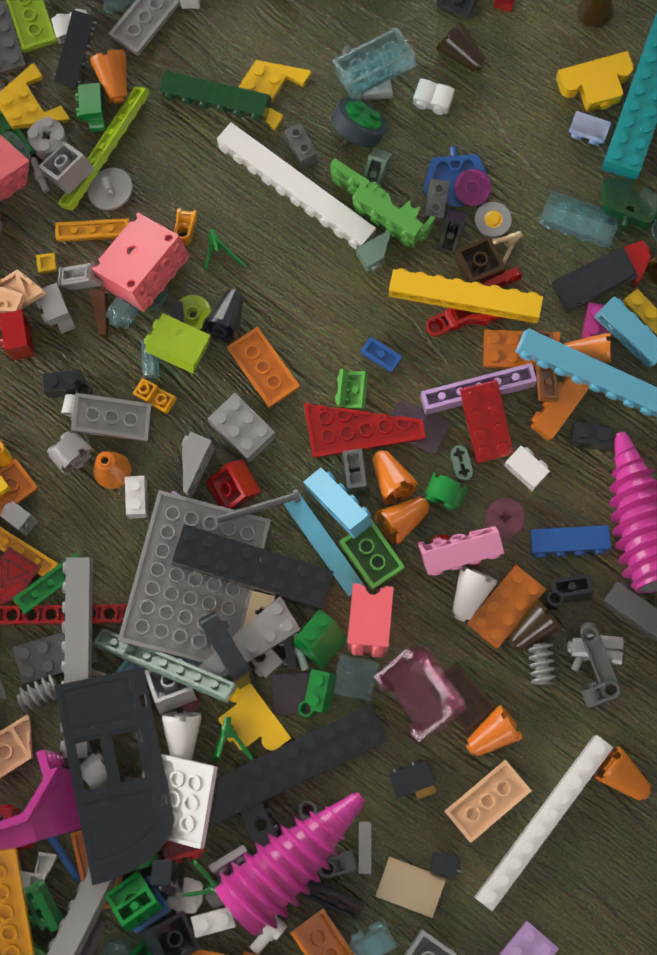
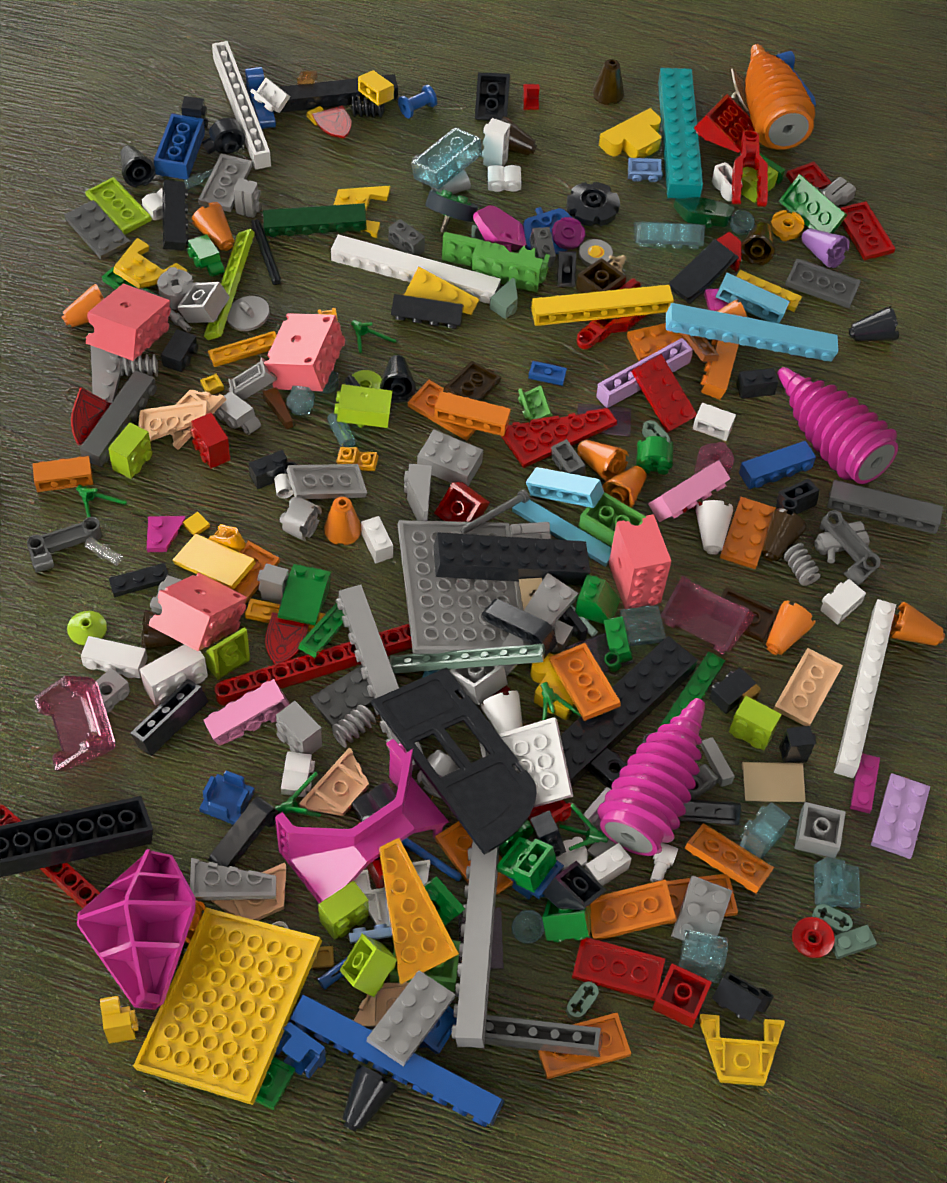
camera: 30 degrees left, 20 degrees down
none -> black brick [161,329,199,372]
none -> light grey brick [234,178,262,218]
none -> black axle [251,219,281,285]
none -> green slope [278,564,331,626]
none -> black brick [352,782,396,821]
none -> black brick [391,294,464,329]
none -> yellow wing [404,267,480,315]
none -> orange brick [434,391,511,436]
none -> dark brown tile [443,361,501,401]
none -> dark pink animal [473,205,526,252]
none -> white brick [482,118,510,167]
none -> light grey brick [510,522,551,539]
none -> orange plate [550,643,621,721]
none -> black piece [566,182,620,227]
none -> green plate [655,651,726,733]
none -> lime brick [729,696,782,751]
none -> white brick [820,579,866,625]
none -> dark pink plate [850,753,880,814]

